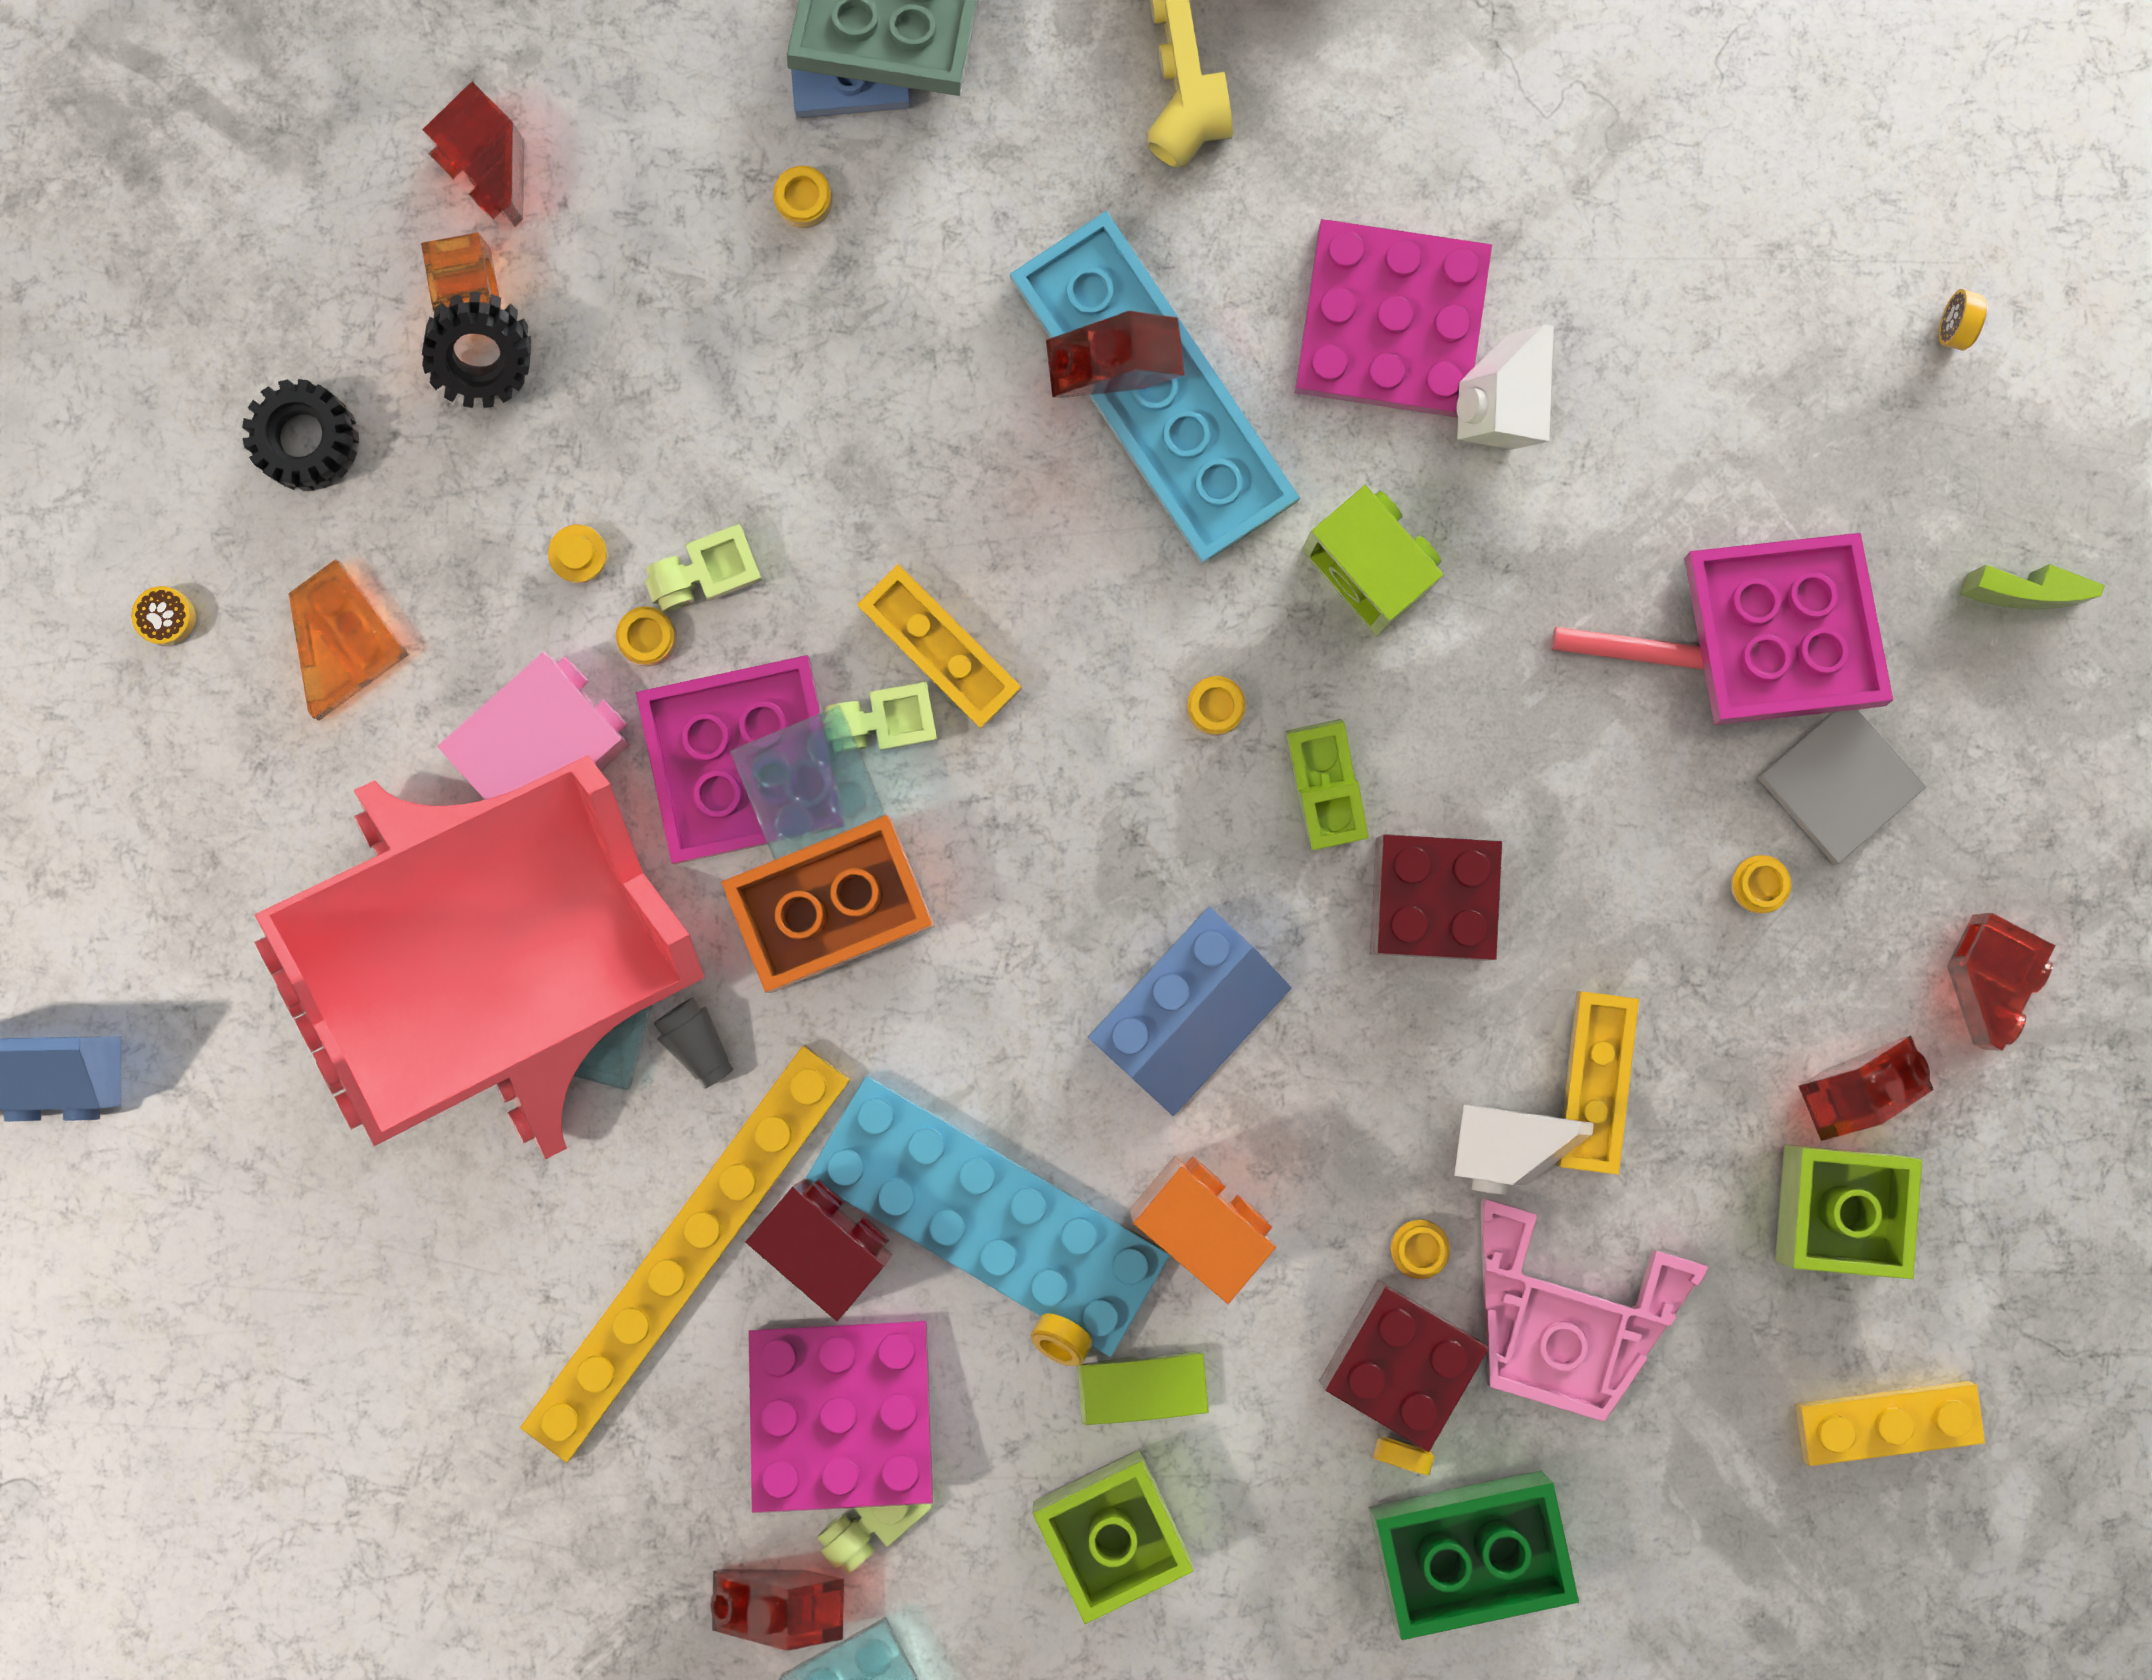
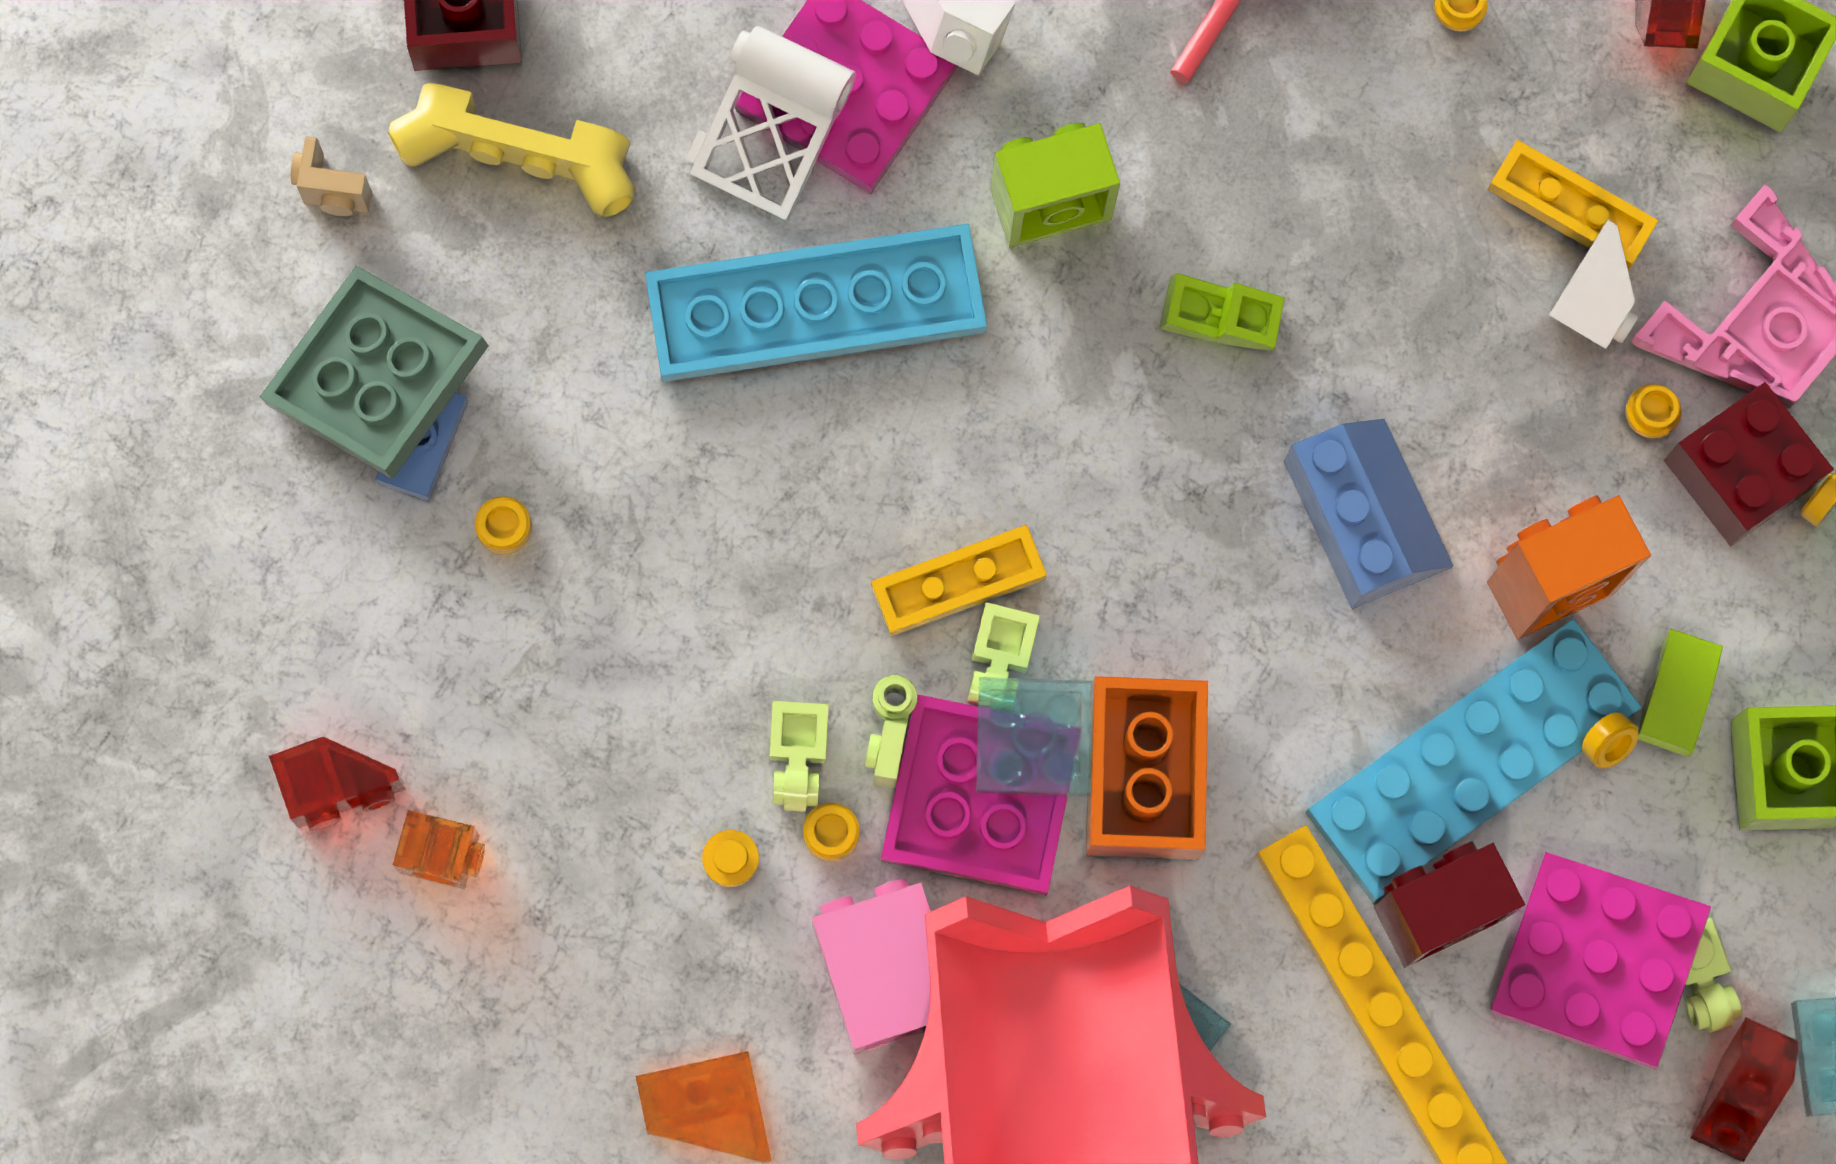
camera: 70 degrees left, 10 degrees down
black tyre [242,379,359,491] -> none
black tyre [422,292,531,408] -> none
dark grey cone [654,998,733,1089] -> none
clear red slope [1046,310,1185,398] -> none
yellow tile [1187,676,1246,736] -> none
dark red brick [1370,834,1502,961] -> none
none -> white piece [685,25,856,220]
none -> yellowish green plate [865,675,918,789]

